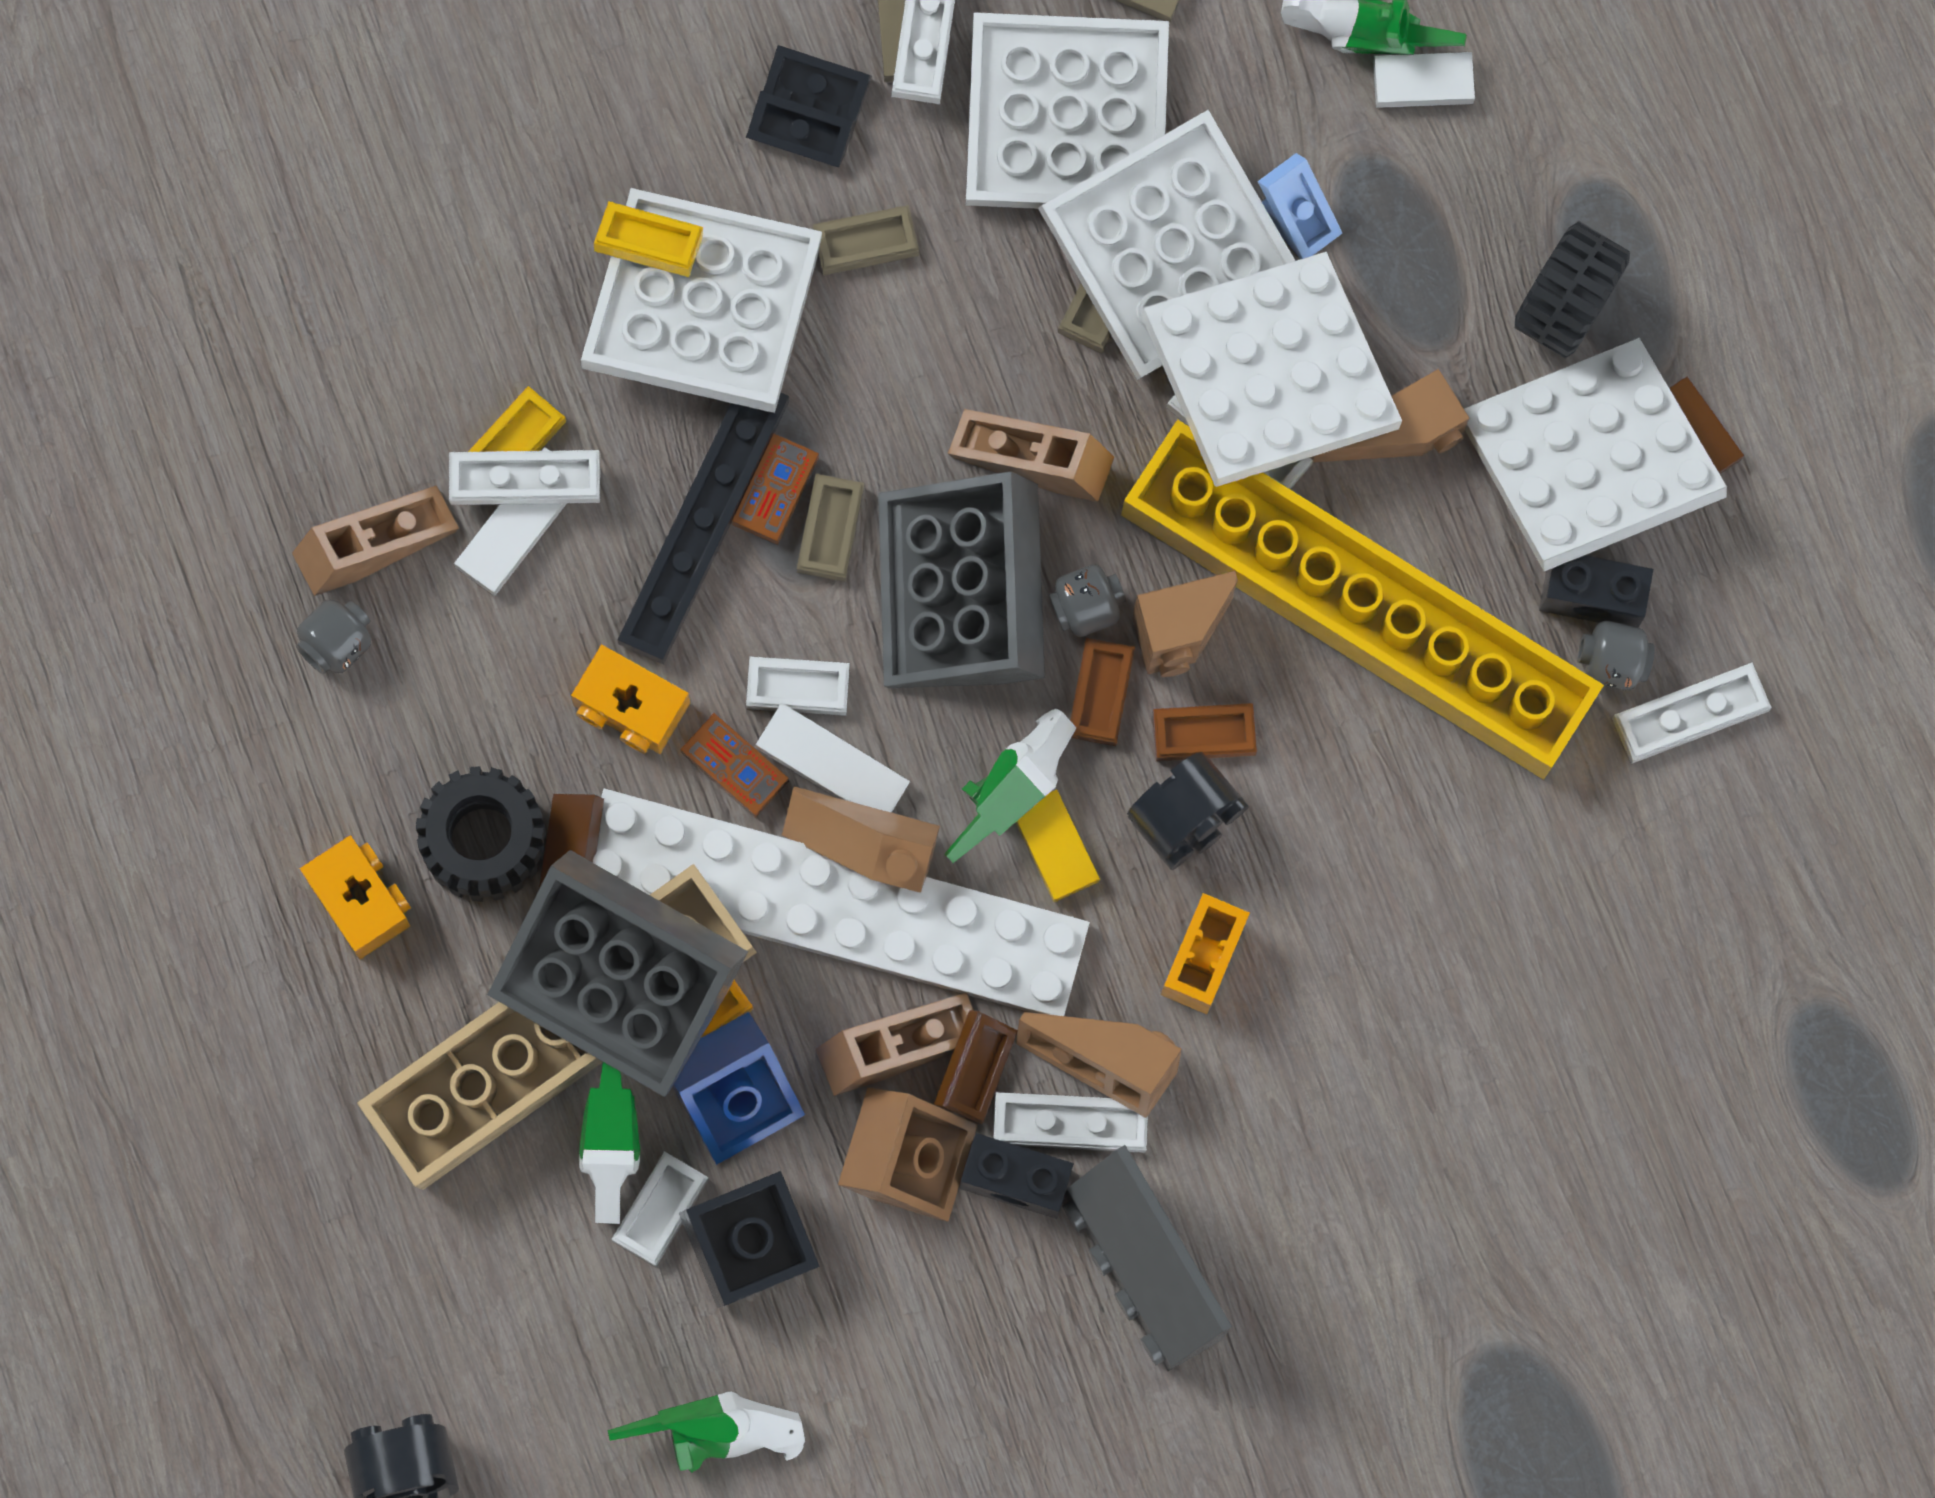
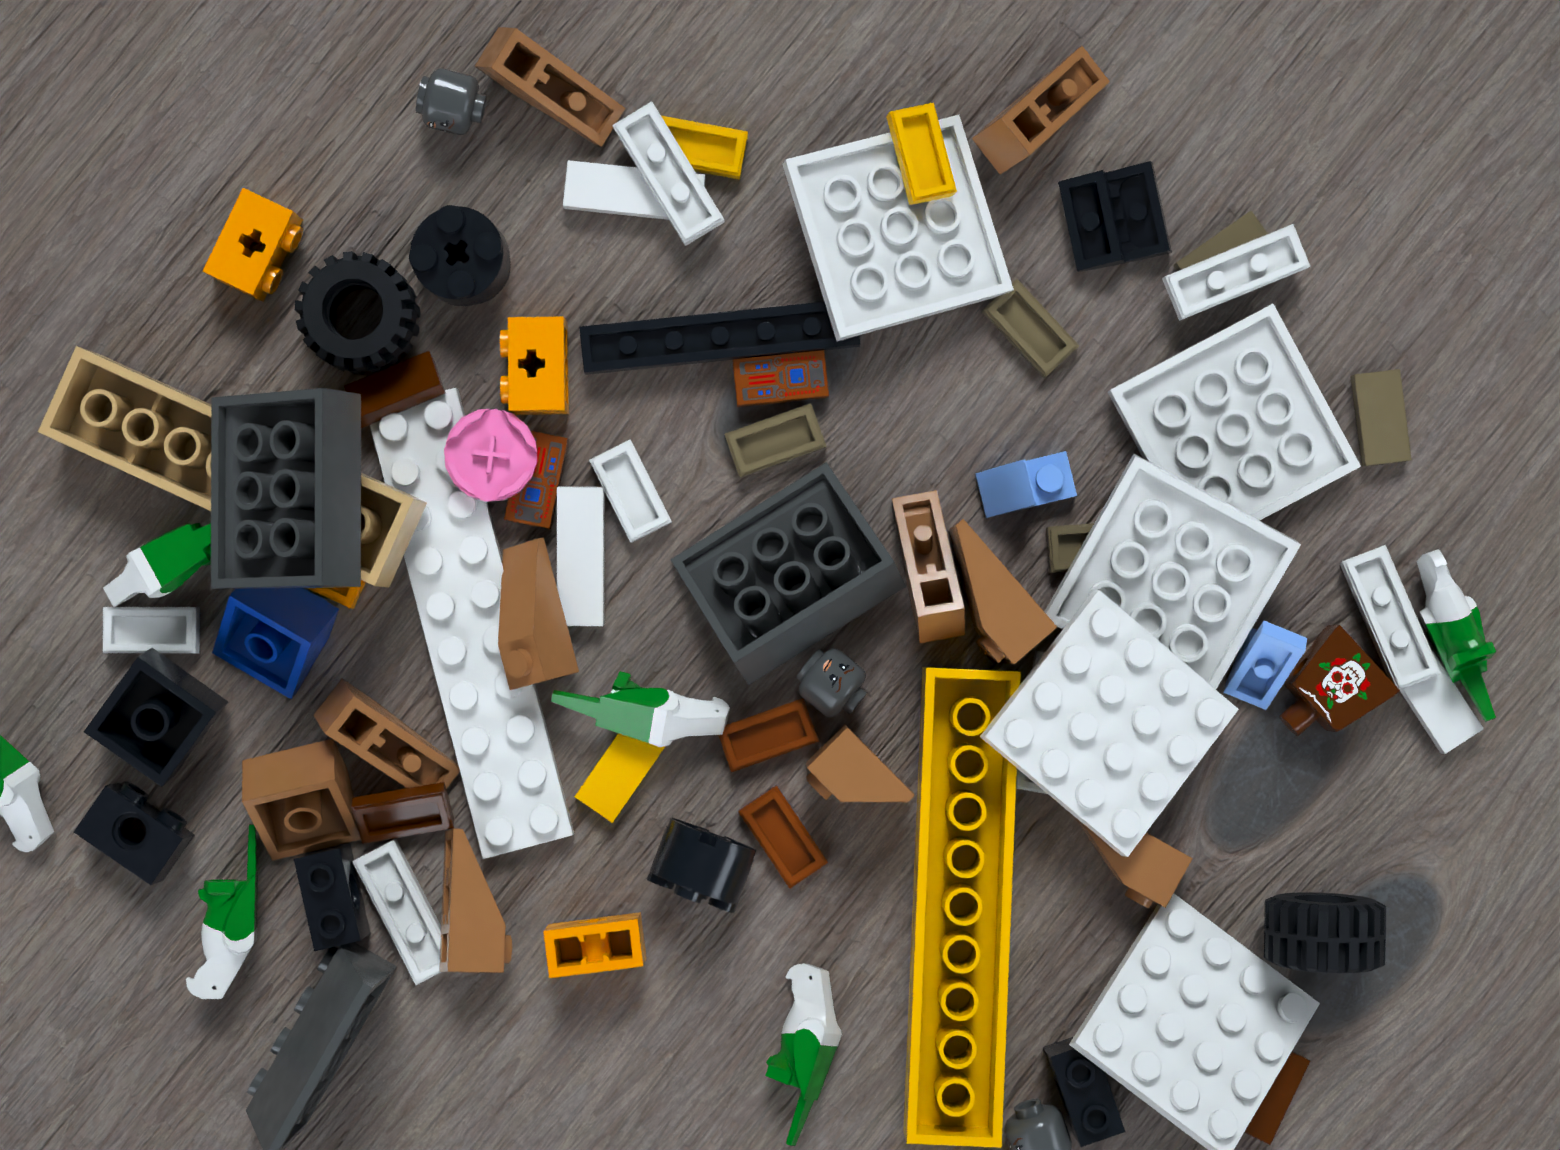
camera: 60 degrees right, 10 degrees up
none -> black brick [74,782,195,886]
none -> animal [186,824,258,999]
none -> black brick [409,205,511,306]
none -> bright pink tile [444,409,537,502]
none -> animal [765,963,842,1146]
none -> medium nougat slope [949,519,1057,665]
none -> medium nougat slope [972,46,1110,175]
none -> light blue slope [975,451,1077,518]
none -> reddish brown torso [1279,625,1400,736]
none -> white tile [1340,545,1441,690]

